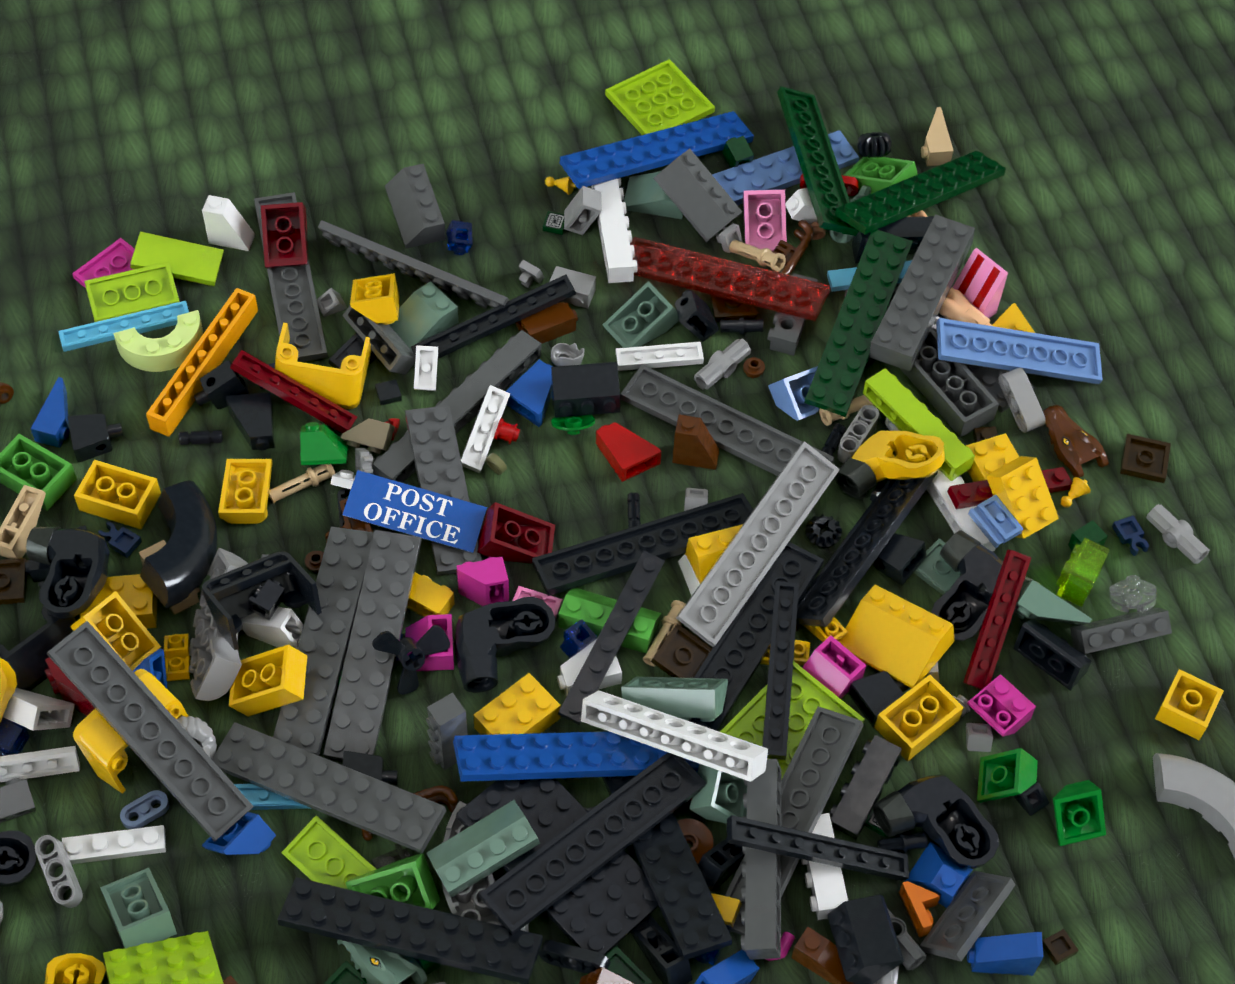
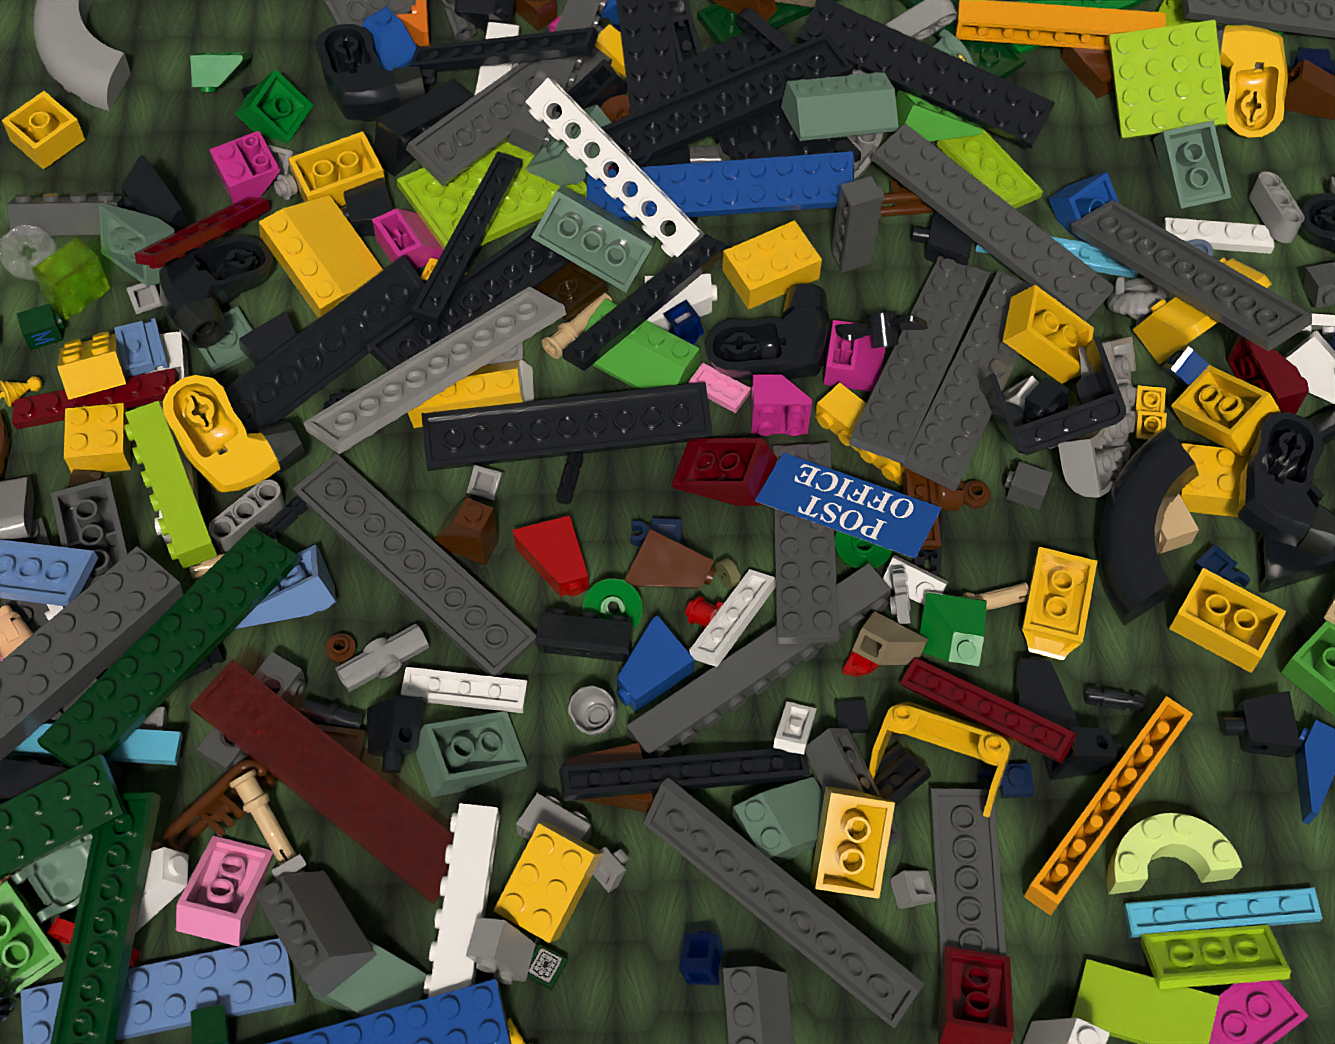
camera: 165 degrees left, 5 degrees up
none -> yellow brick [493,822,603,943]
none -> reddish brown slope [624,529,717,589]
none -> dark blue plate [631,518,682,546]

